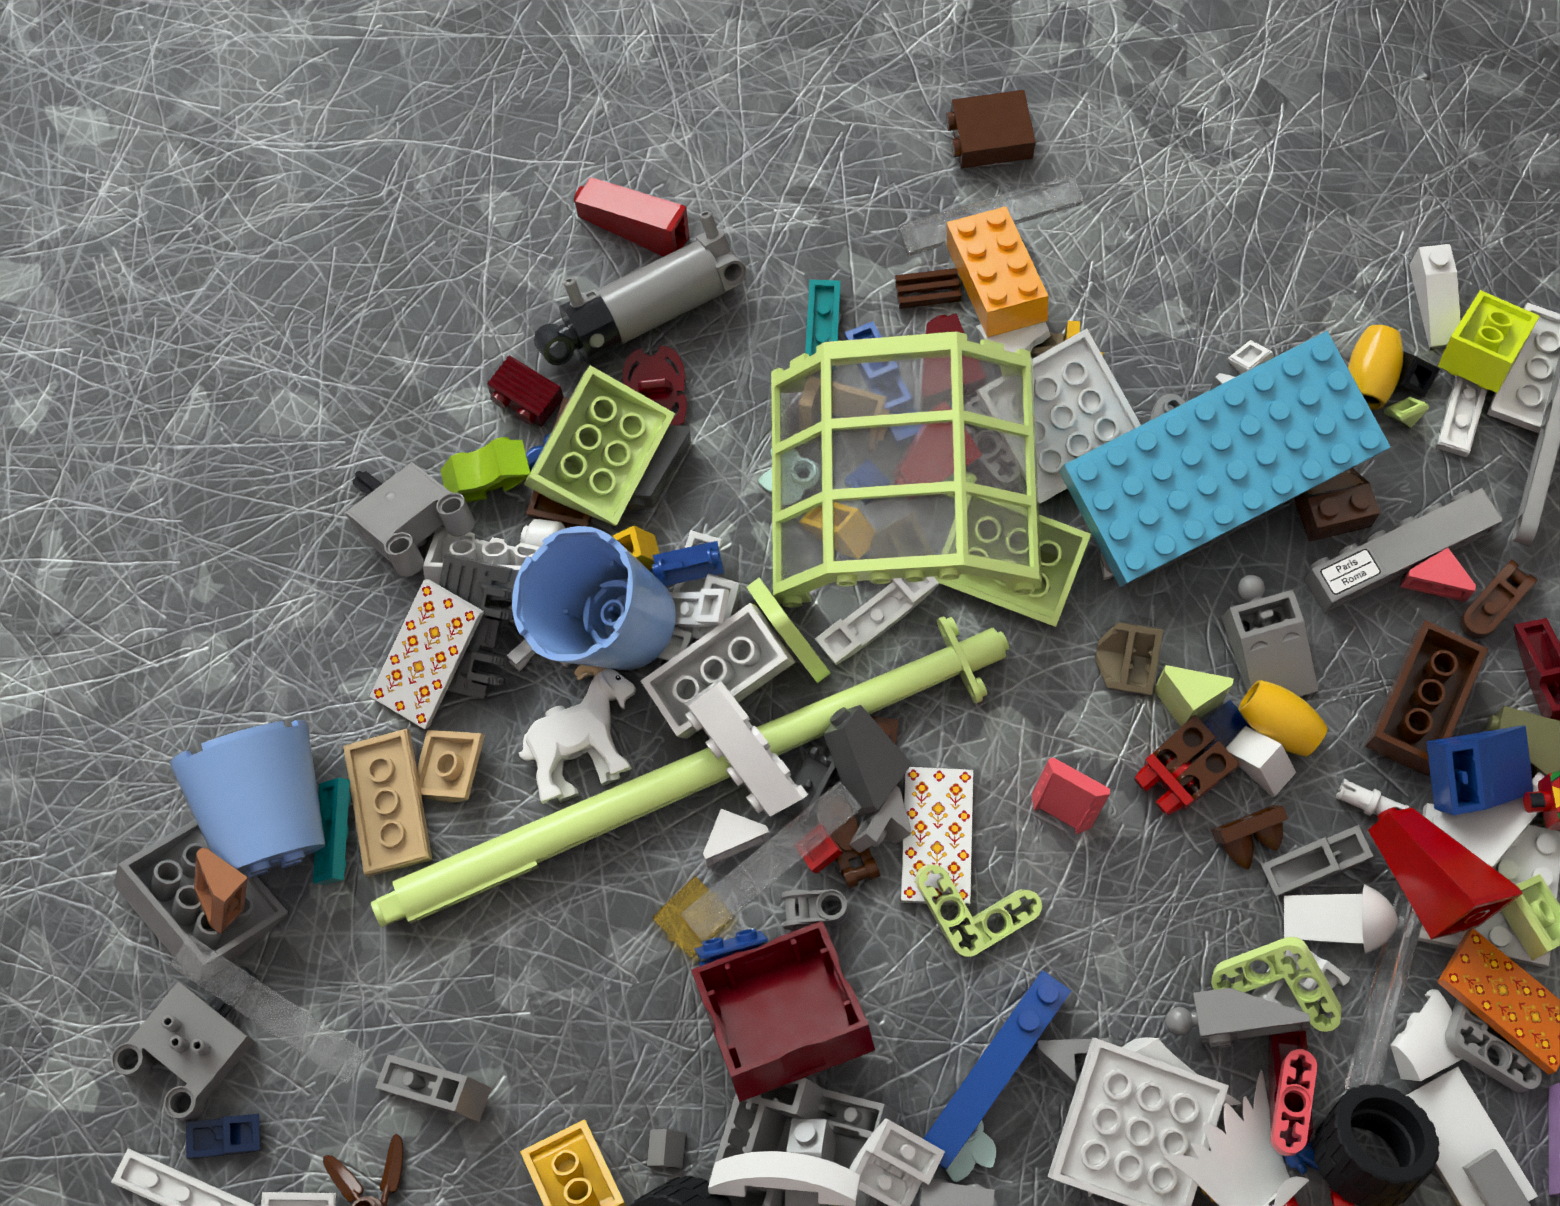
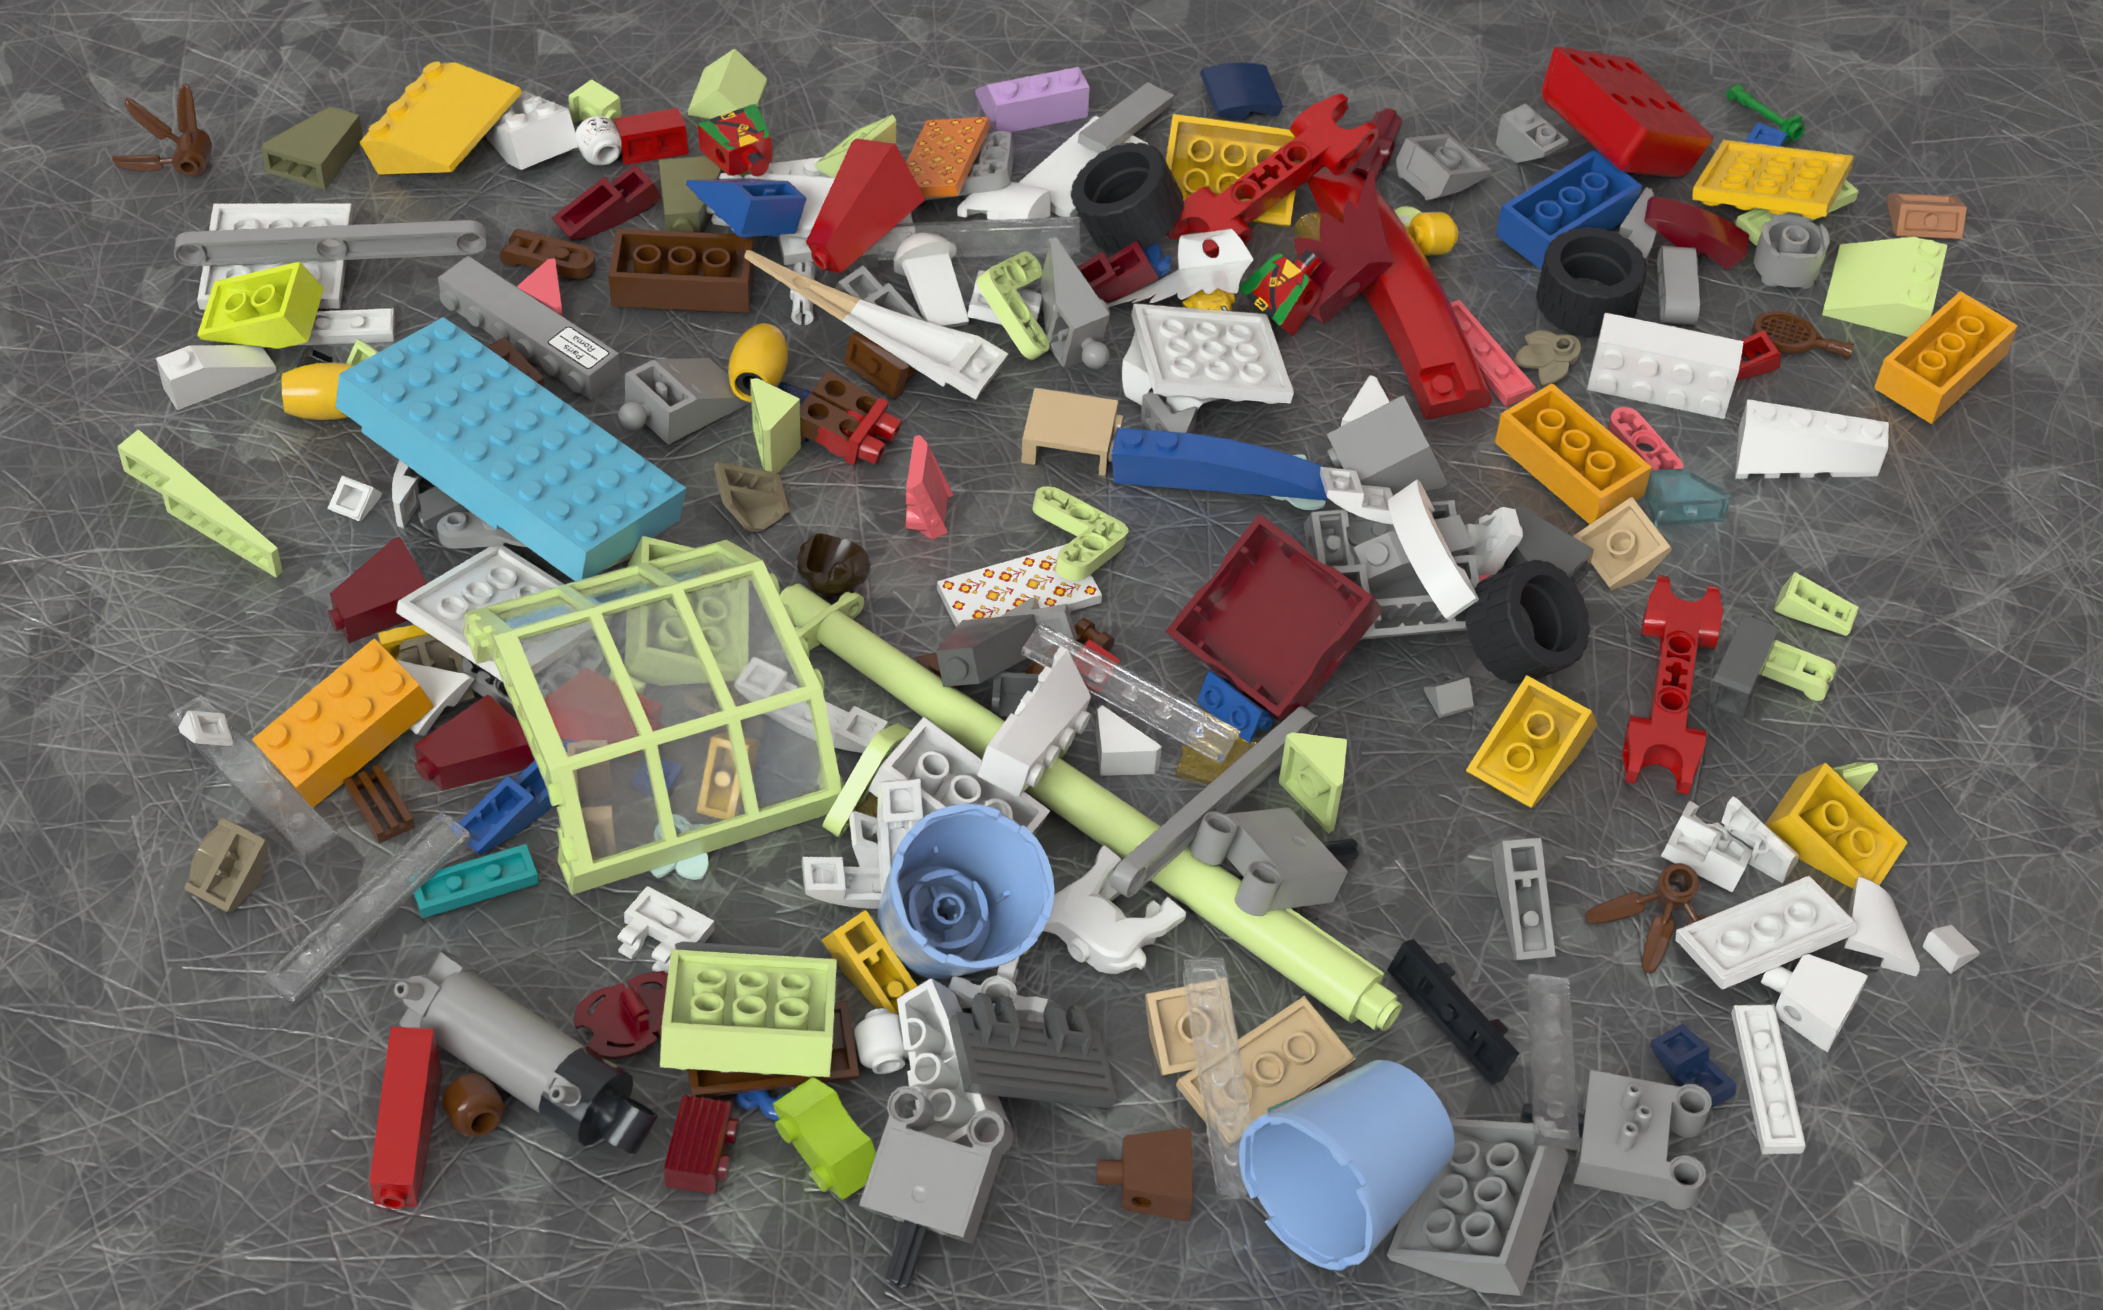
camera: 120 degrees left, 20 degrees down
nougat tile [194,848,248,934] -> none
white tile [370,579,484,729] -> none
blue hinge [652,541,724,586] -> none
light grey piece [781,889,848,930] -> none
reddish brown brick [946,90,1036,168] -> none
white slope [1226,726,1296,797] -> none
coral beam [1271,1049,1317,1156] -> none
none -> yellowish green slope [117,429,283,578]
none -> white slope [178,710,233,746]
none -> dark tan slope [185,818,269,913]
none -> clear tile [263,812,472,1006]
none -> dark red slope [328,537,427,643]
none -> reddish brown head [442,1073,504,1137]
none -> white plate [618,886,715,974]
none -> white plate [744,250,1008,400]
none -> dark brown hair [796,533,871,596]
none -> tan panel [1021,388,1123,476]
none -> reddish brown torso [1096,1128,1193,1221]
none -> light grey beam [1110,706,1320,898]
none -> clear tile [1181,957,1257,1200]
none -> light grey piece [1190,807,1359,916]
none -> yellowish green slope [1279,732,1347,833]
none -> black hinge [1387,939,1519,1085]

